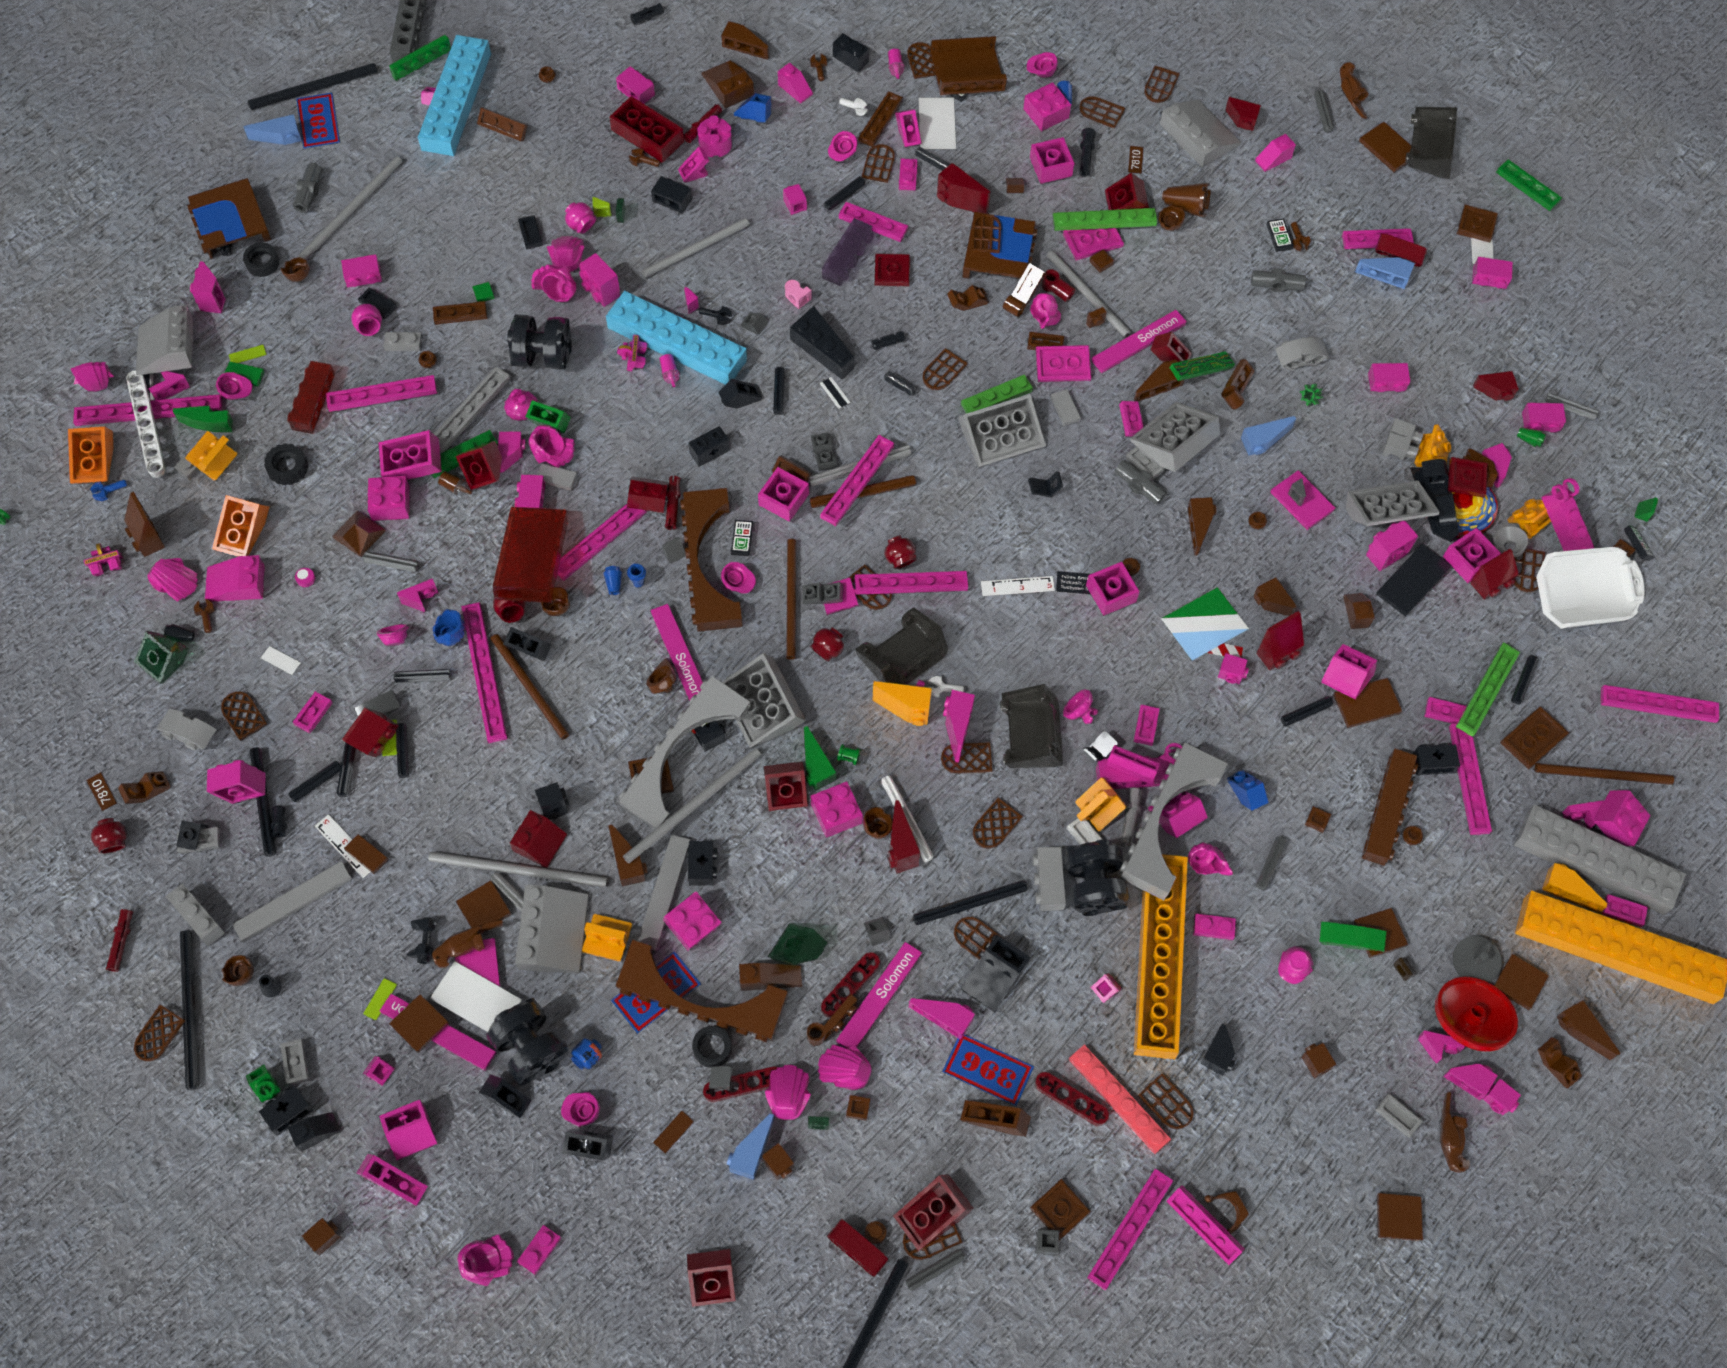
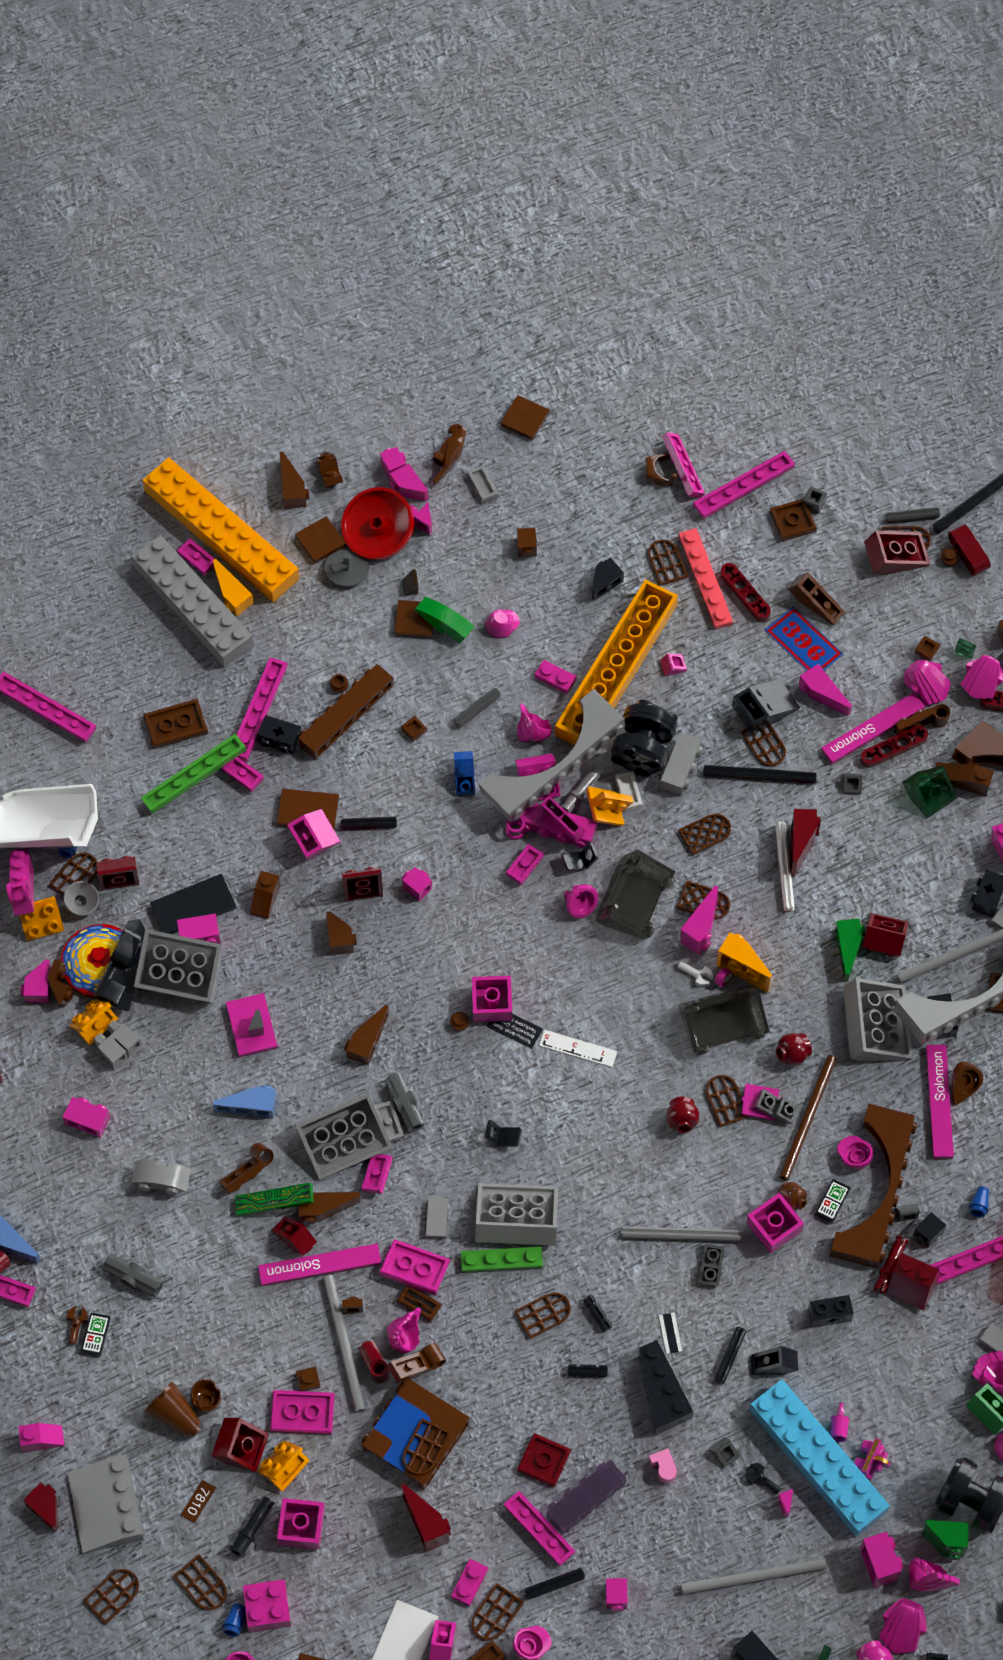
camera: 155 degrees left, 0 degrees up
blue cone [627,564,646,587] -> none
reddish brown plate [772,455,812,482] -> none
reddish brown axle [810,475,916,508] -> none
dark pink brick [811,781,863,838] -> none
dark pink plate [820,435,894,526] -> none
green bush [837,744,861,765] -> none
dark pink plate [855,571,968,595] -> none
reddish brown hair [863,807,893,839] -> none
black axle [915,147,950,171] -> none
reddish brown slope [947,285,989,311] -> none
reddish brown slope [1006,178,1024,193] -> none
bright green plate [1052,208,1157,231] -> none
sticker [1161,587,1249,661] -> none
sticker [1207,643,1243,658] -> none
reddish brown plate [1248,512,1267,530] -> none
green gear [1300,383,1323,406] -> none
dark pink brick [1443,528,1501,583] -> none
dark red tile [1448,457,1488,498] -> none
black axle [1511,655,1539,705] -> none
reddish brown piece [1534,763,1674,785] -> none
dark pink slope [1562,800,1604,830] -> none
dark pink brick [1593,790,1651,846] -> none
none -> light orange bracket [257,1440,310,1492]
none -> reddish brown head [777,1182,807,1211]
none -> black brick [913,1212,946,1248]
none -> green slope [922,1520,969,1560]

